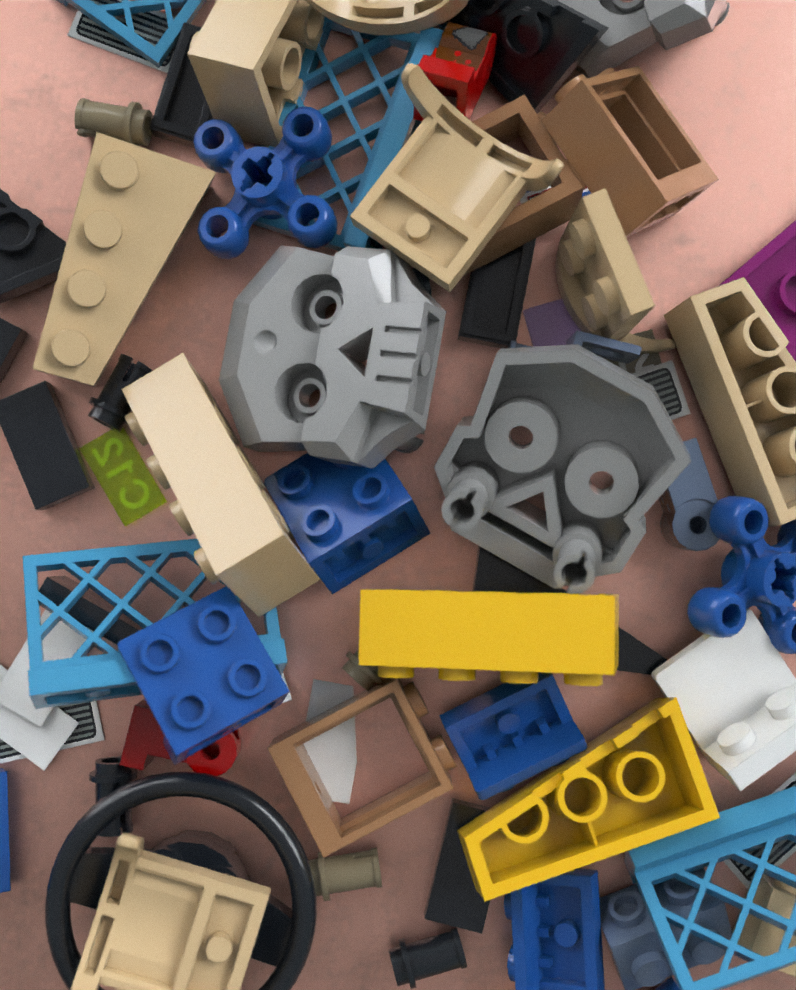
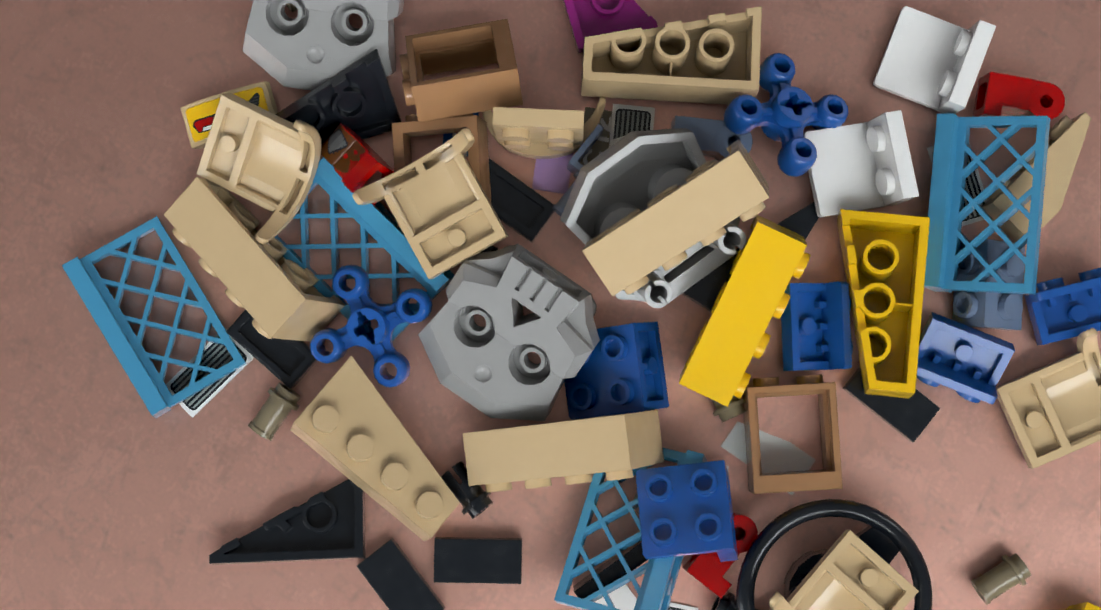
camera: 65 degrees left, 0 degrees up
clear neon green sticker [79,427,167,526] -> none
dark tan pin [308,847,382,901] -> none
black pin [388,928,467,989] -> none
none -> tan wedge [582,139,769,297]

